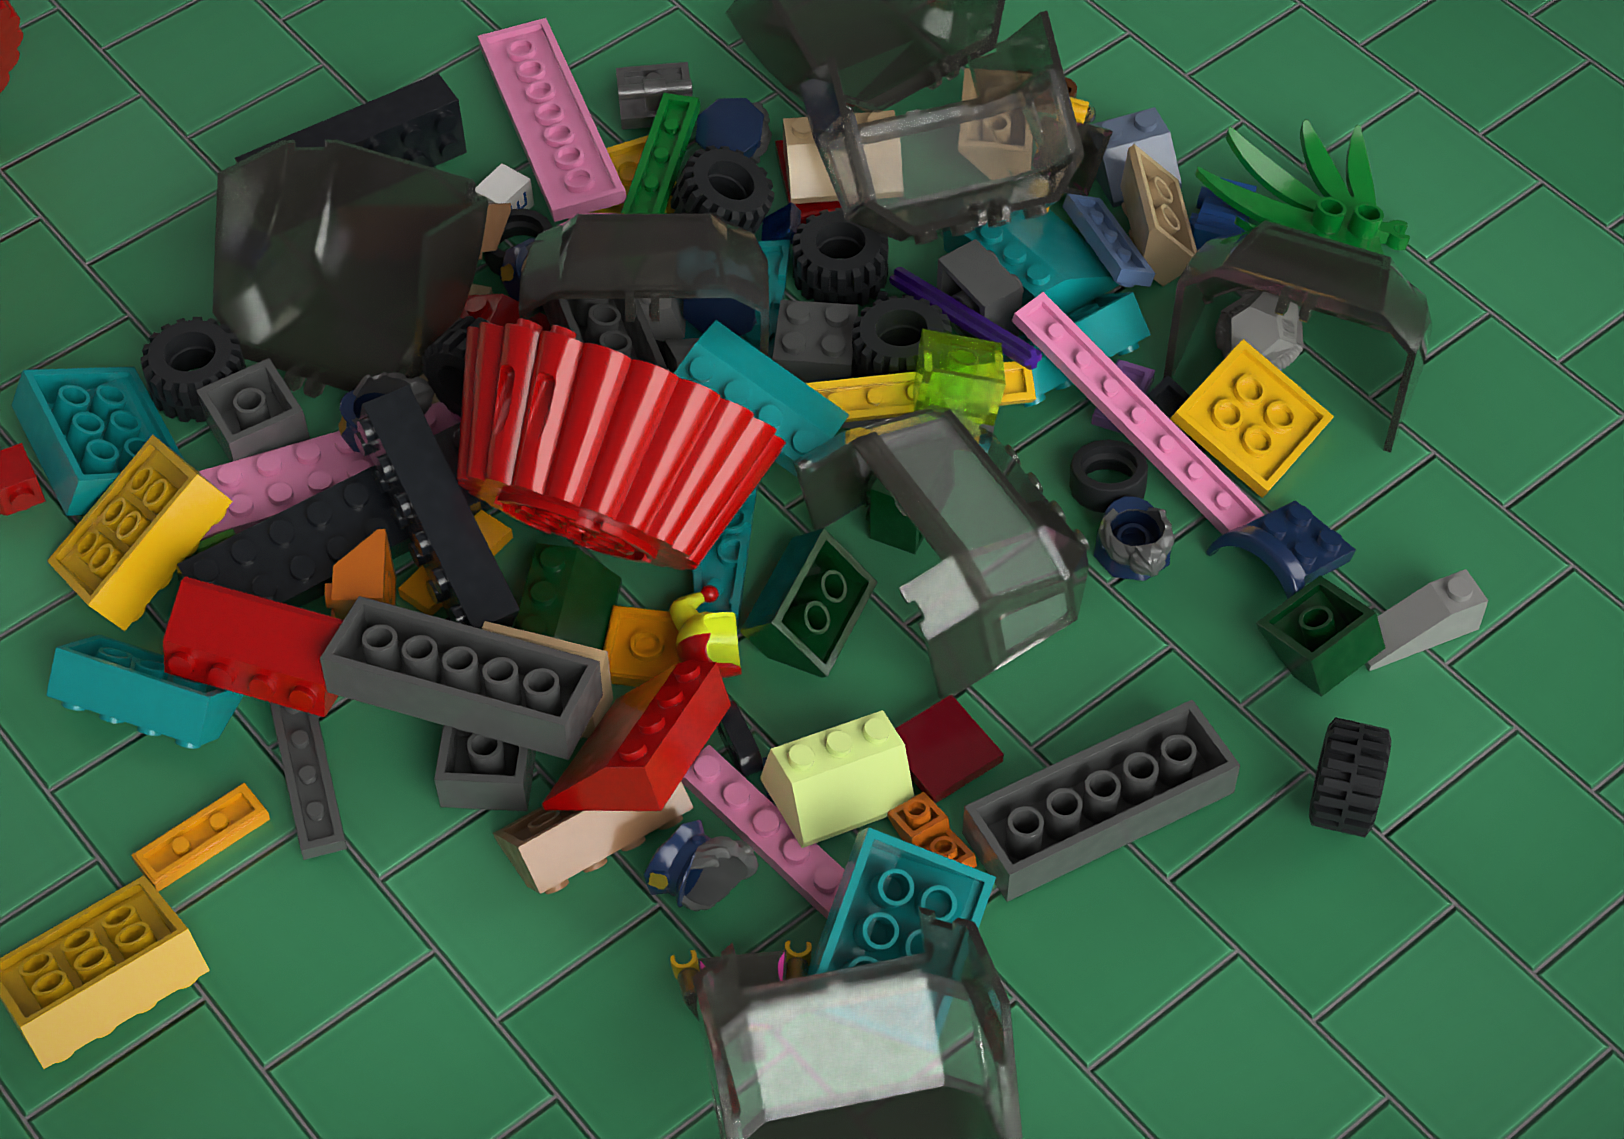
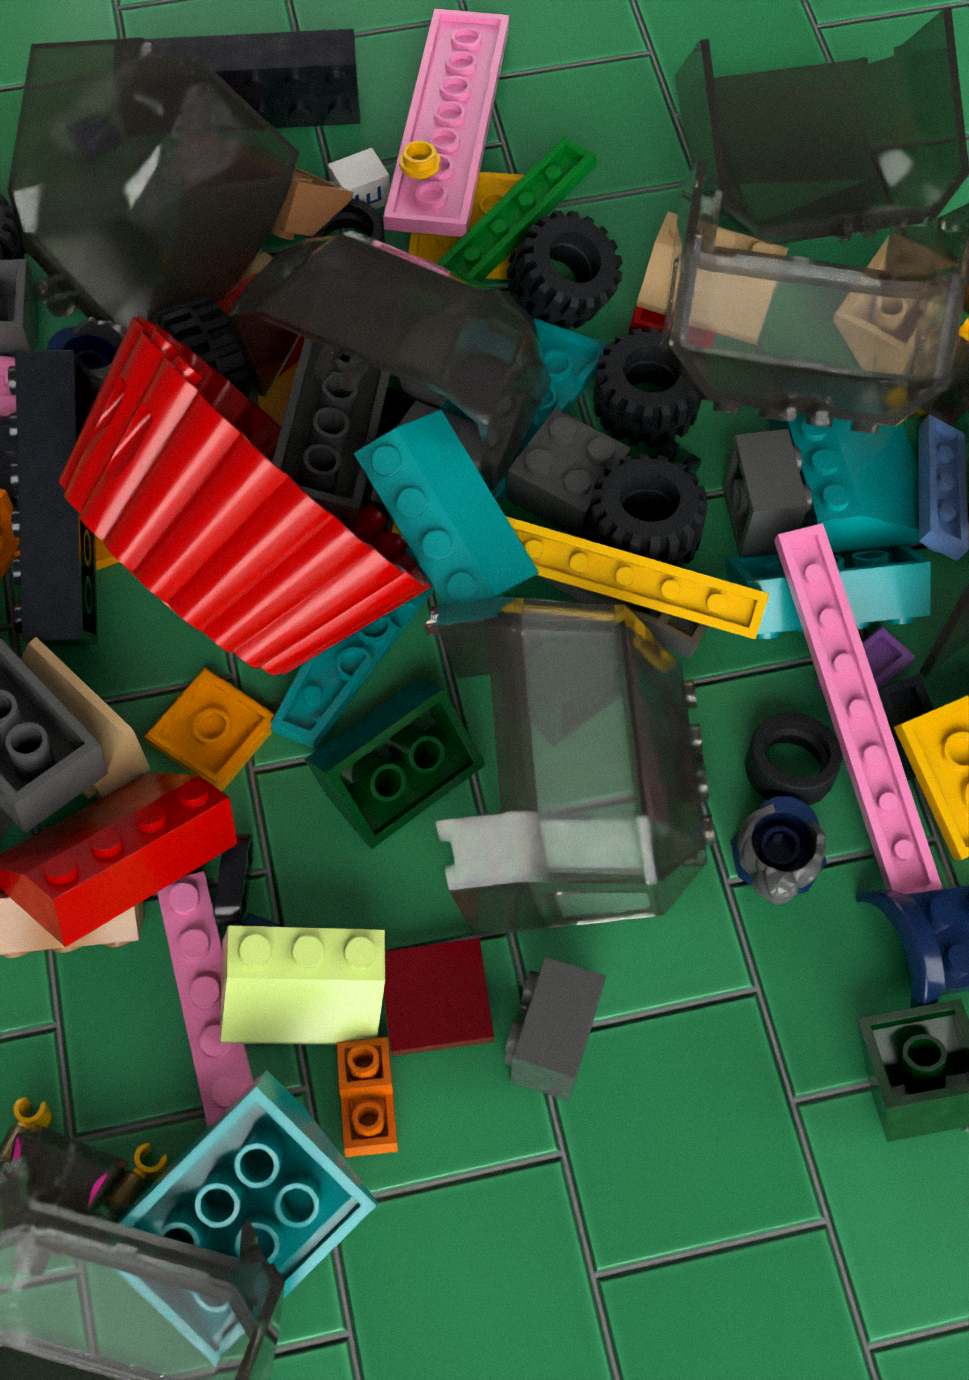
camera: 25 degrees right, 10 degrees up
dark green slope [514,543,622,650] -> none
flat silver plate [616,62,692,130] -> none
piece [644,820,759,911] -> none
neon yellow piece [669,585,742,678] -> none
dark blue piece [695,98,772,164] -> none
clear blue plate [761,202,801,244] -> none
dark purple axle [889,267,1042,370] -> none
clear neon green slope [913,329,1006,426] -> none
dark grey brick [962,700,1240,902] -> none
black tyre [1309,717,1391,838] -> none
none -> yellow plate [399,140,440,180]
none -> dark grey brick [504,957,606,1101]

